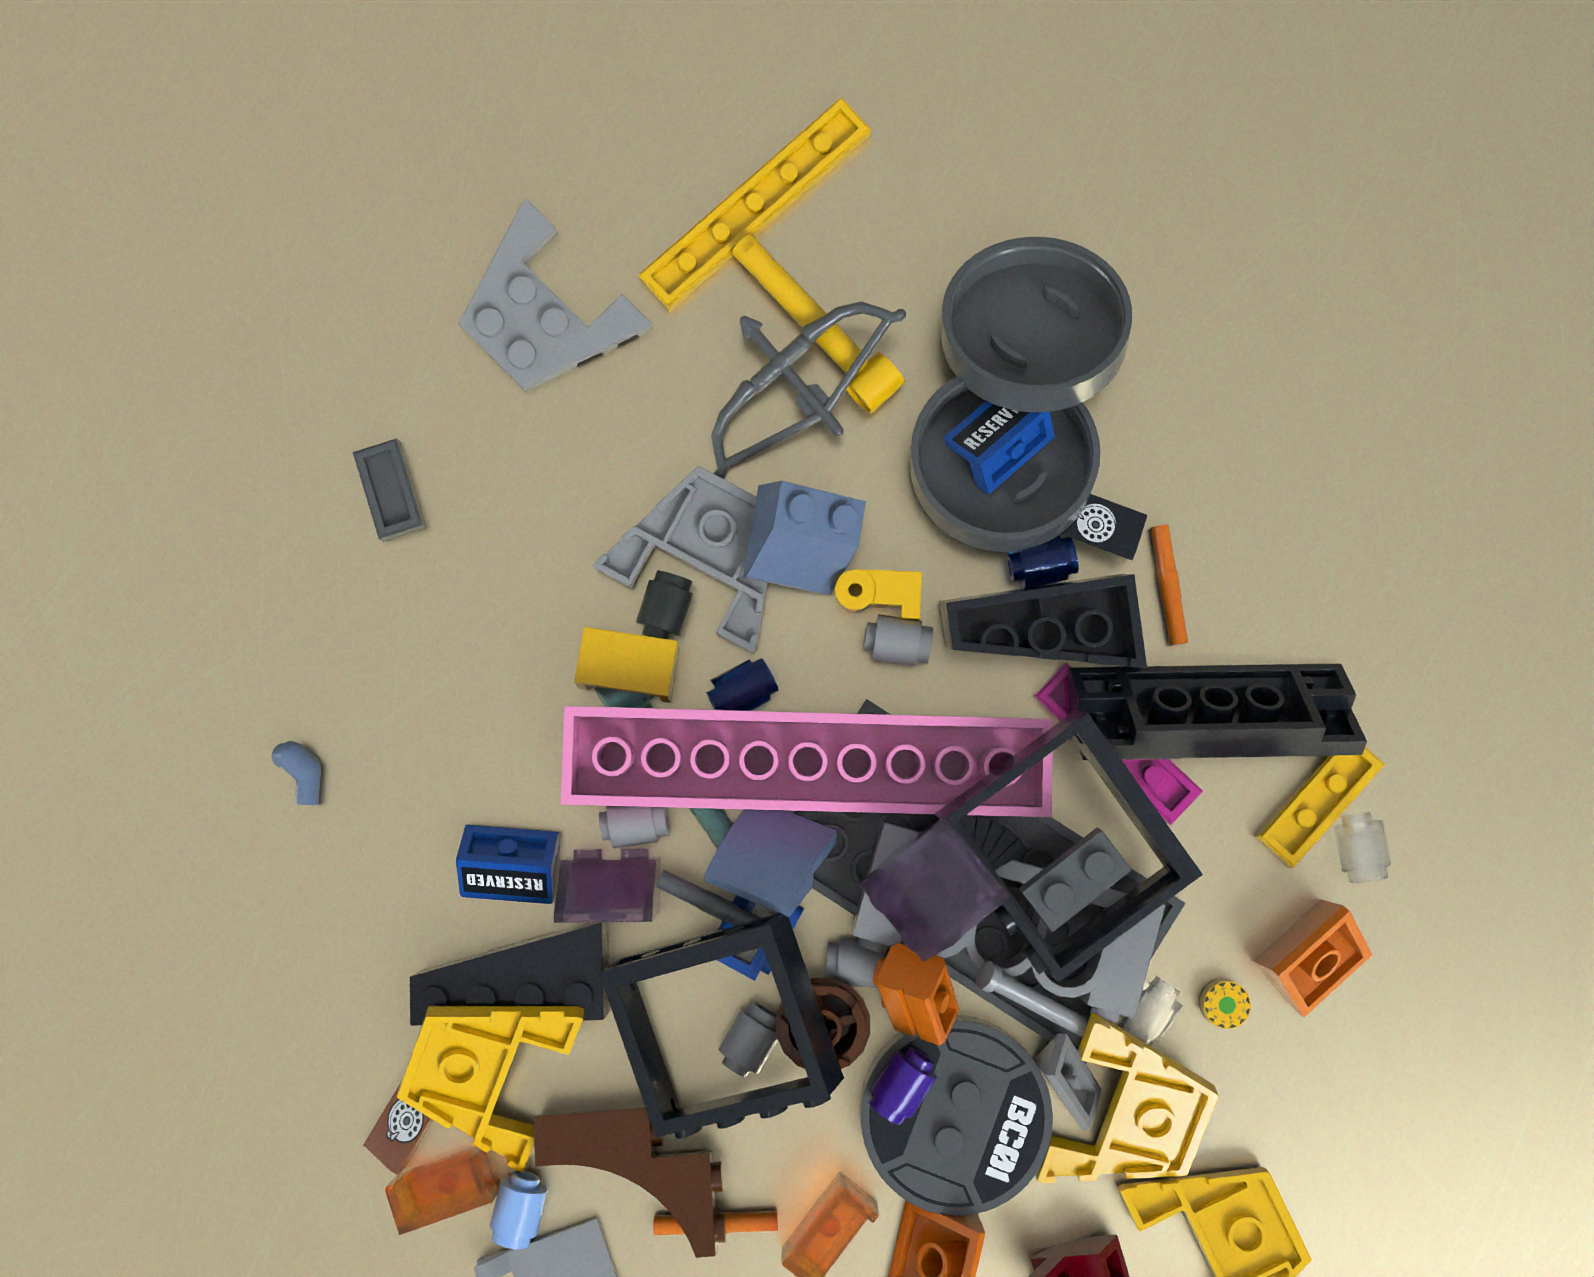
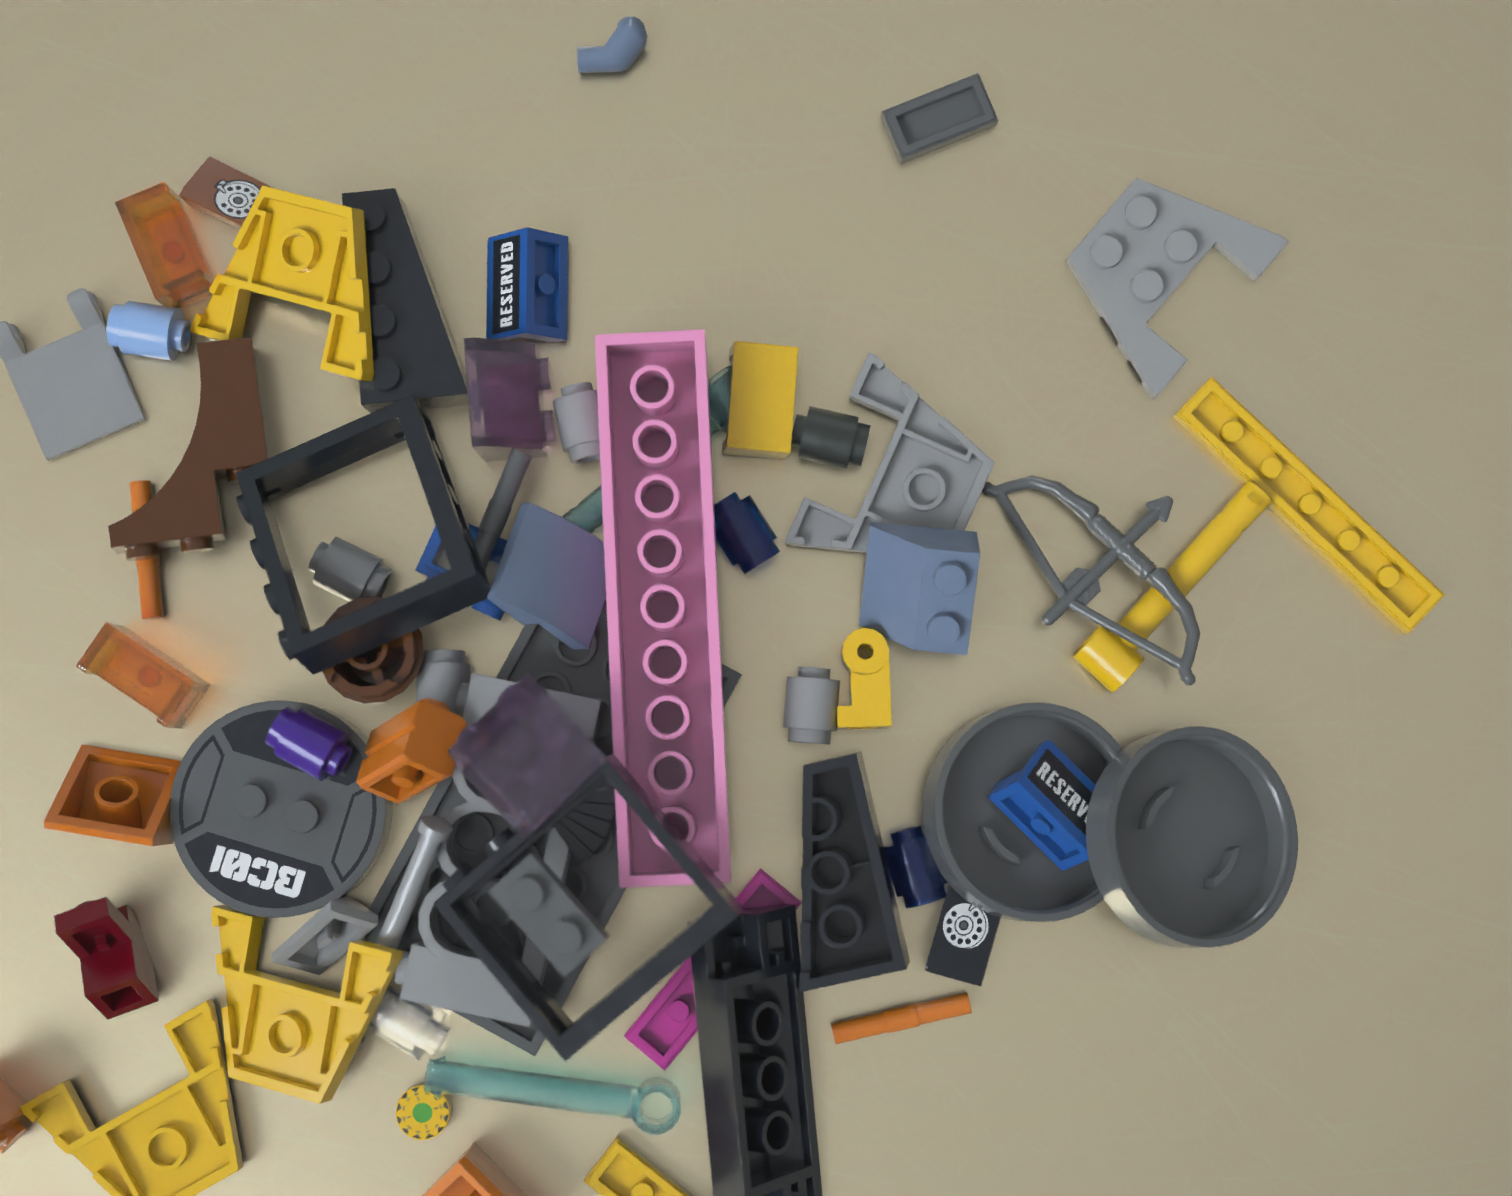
camera: 85 degrees right, 0 degrees up
none -> clear light blue piece [424,1055,681,1135]

